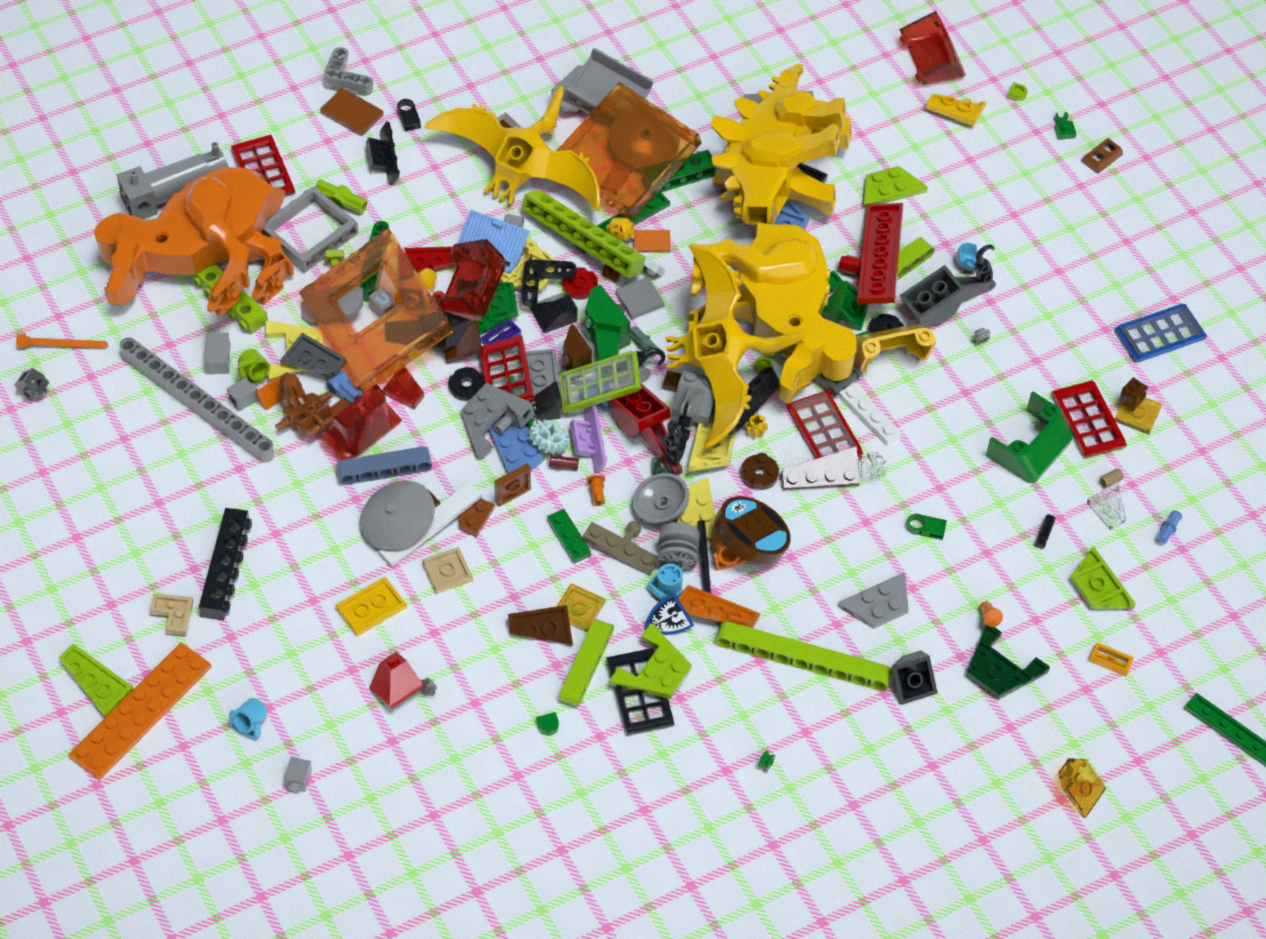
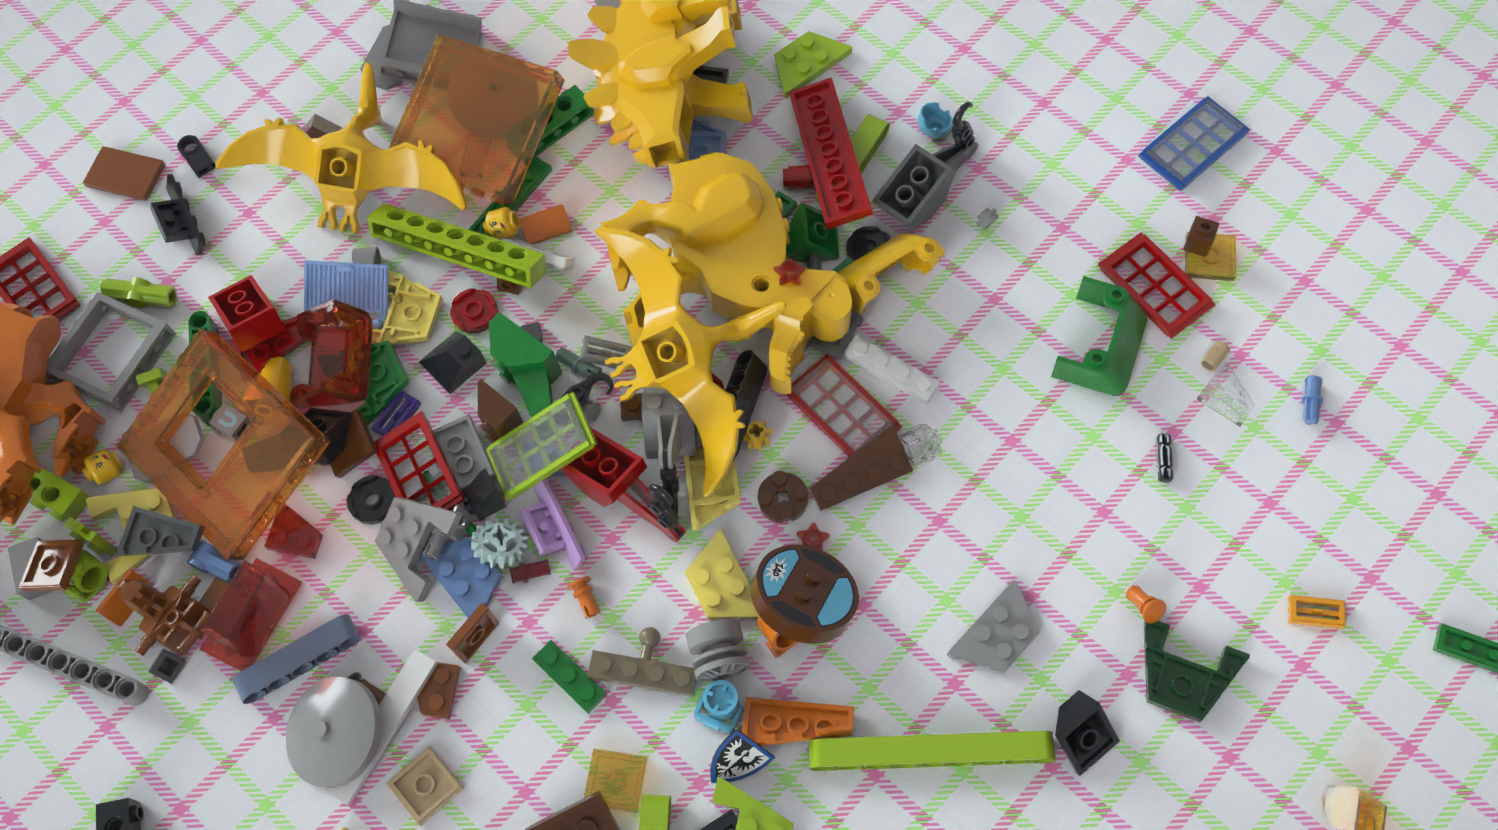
camera: 10 degrees left, 10 degrees up
light grey brick [227,378,258,411] -> none
light grey beam [324,47,374,93] -> none
black beam [521,259,577,307] -> none
light grey tile [616,277,665,319] -> none
light grey dish [633,473,690,524] -> none
clear green arm [651,458,671,475] -> none
black bar [697,520,711,594] -> none
lime tile [754,357,773,374] -> none
green piece [906,513,947,540] -> none
lime wing [1070,547,1136,609] -> none
none -> dark orange tile [19,539,84,592]
none -> lime wing [63,517,118,557]
none -> yellow head [81,449,123,485]
none -> dark grey slope [148,649,186,684]
none -> red brick [208,275,286,352]
none -> light grey tile [580,335,632,371]
none -> clear red plate [773,258,806,286]
none -> clear red plate [796,522,830,551]

